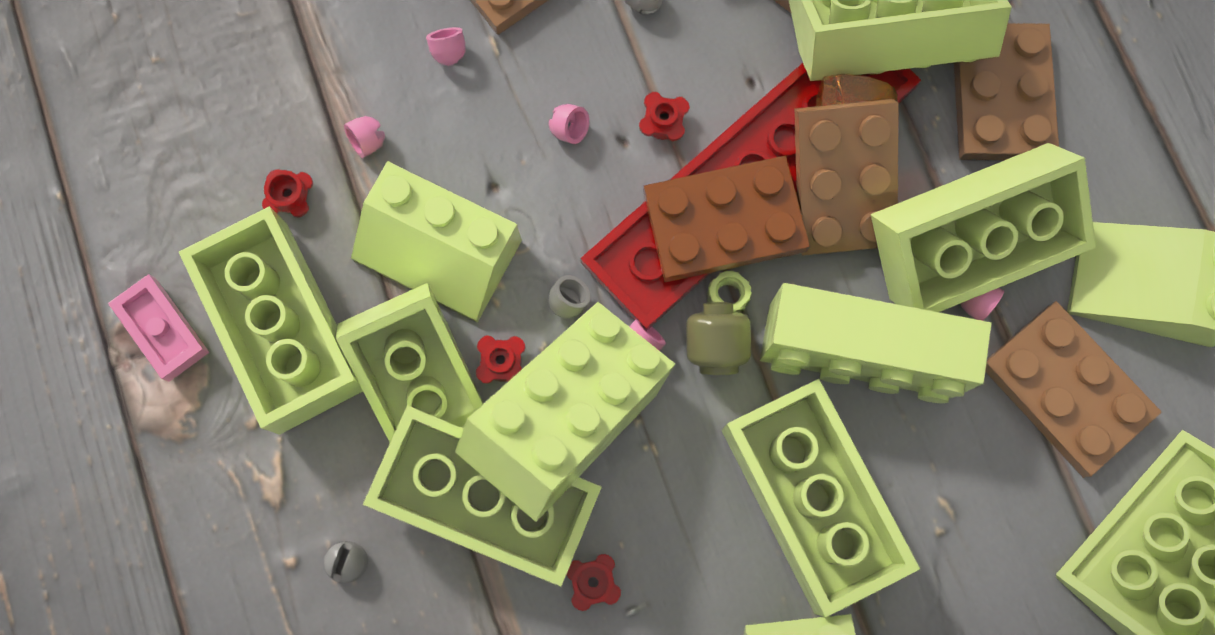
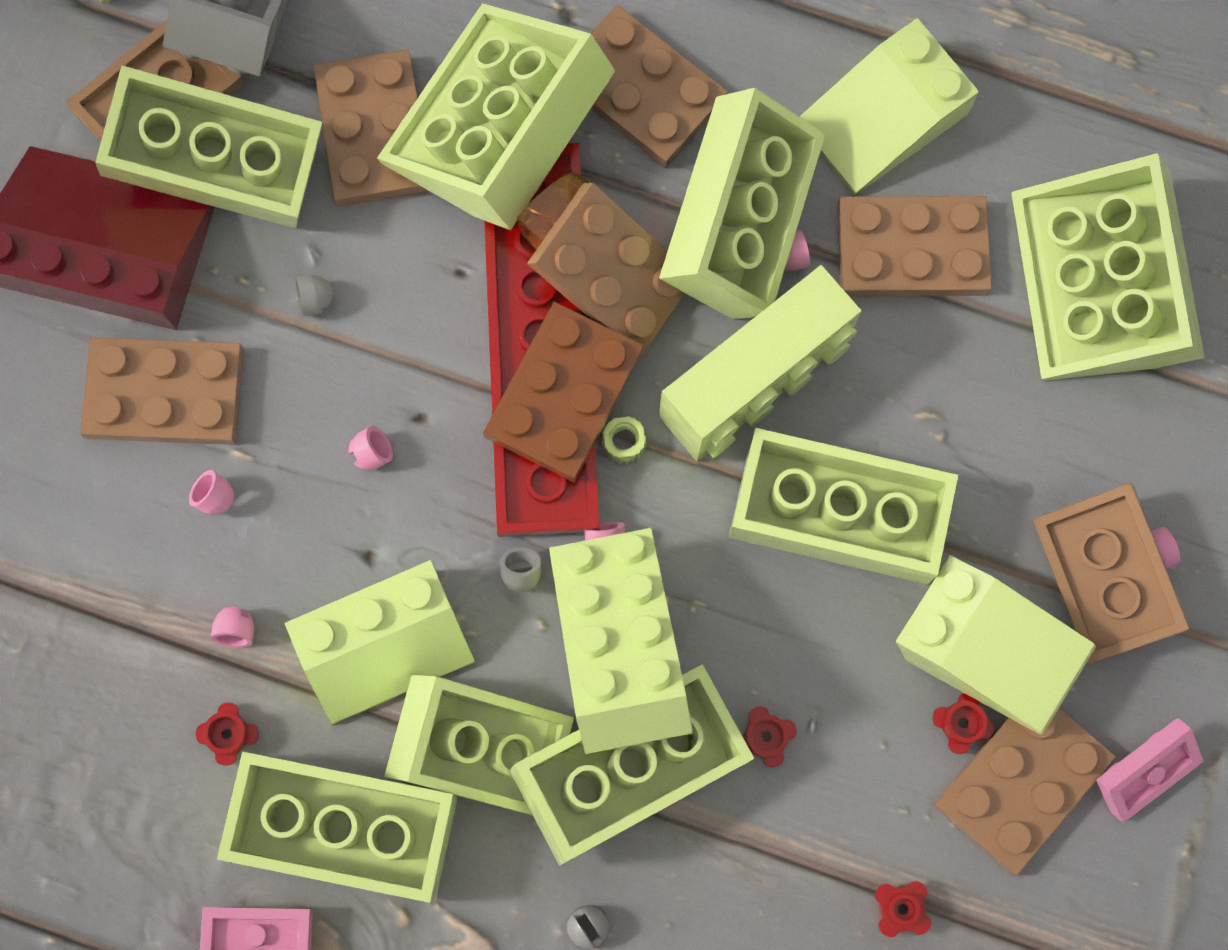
camera: 55 degrees left, 0 degrees up
red plate [476,335,526,384] -> none
red plate [639,92,690,141] -> none
olive head [686,302,751,375] -> none

